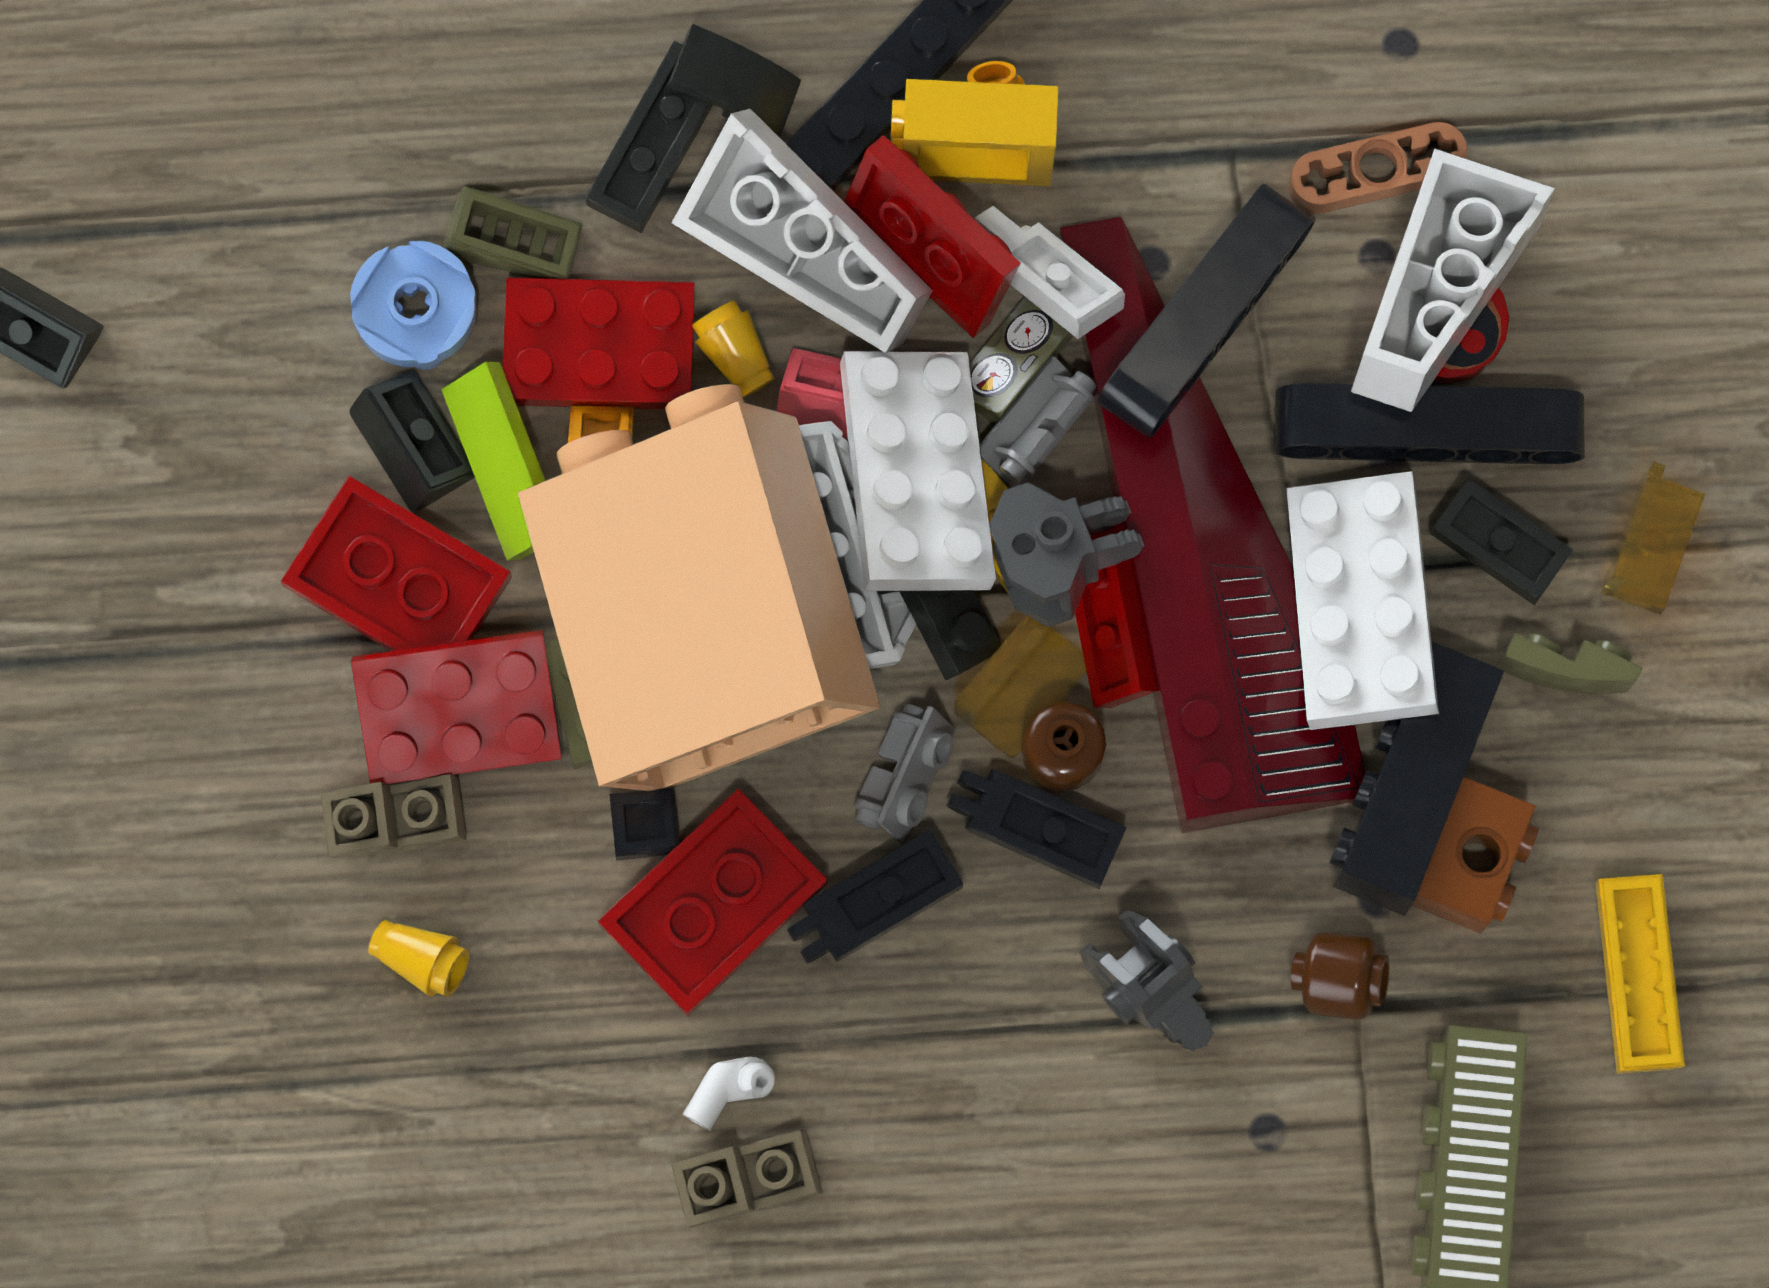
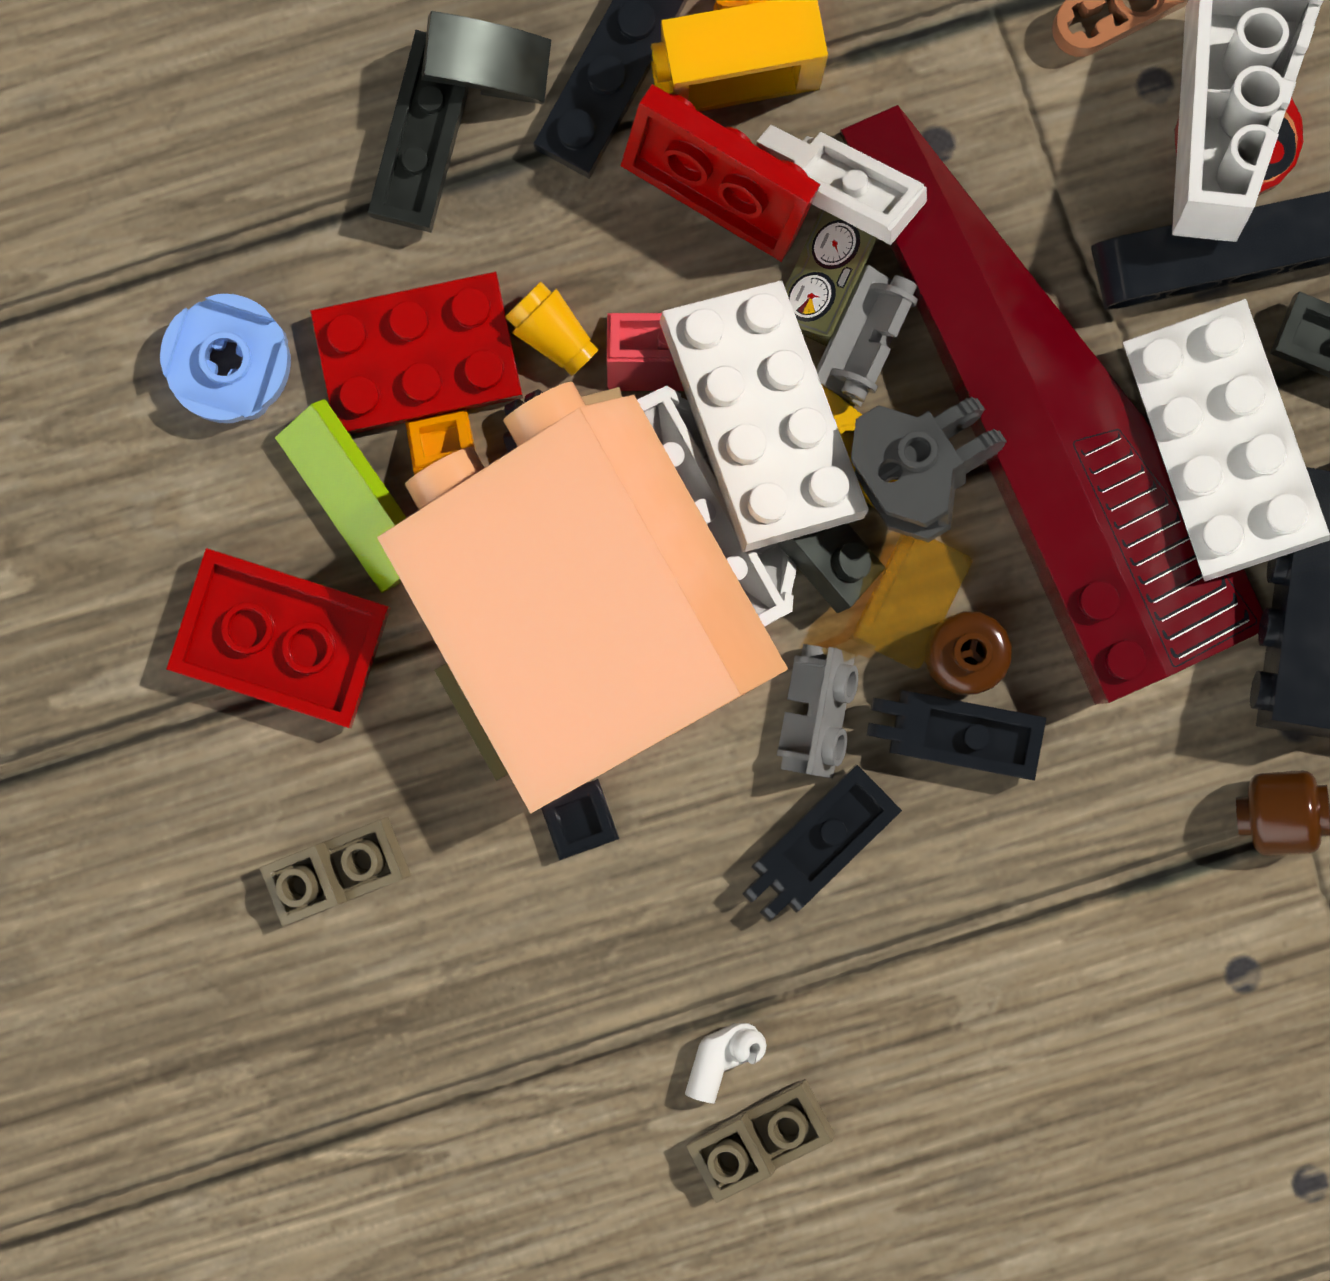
camera: 15 degrees left, 10 degrees up
pearl dark grey slope [349,370,475,512] -> none
red plate [351,630,562,784] -> none
yellow cone [368,920,470,997] -> none
olive slope [442,186,583,279] -> none
red plate [598,788,828,1017] -> none
white wedge [672,109,933,353] -> none
red plate [1075,522,1157,708] -> none
dark grey hinge [1079,909,1214,1051] -> none
black beam [1097,183,1316,439] -> none

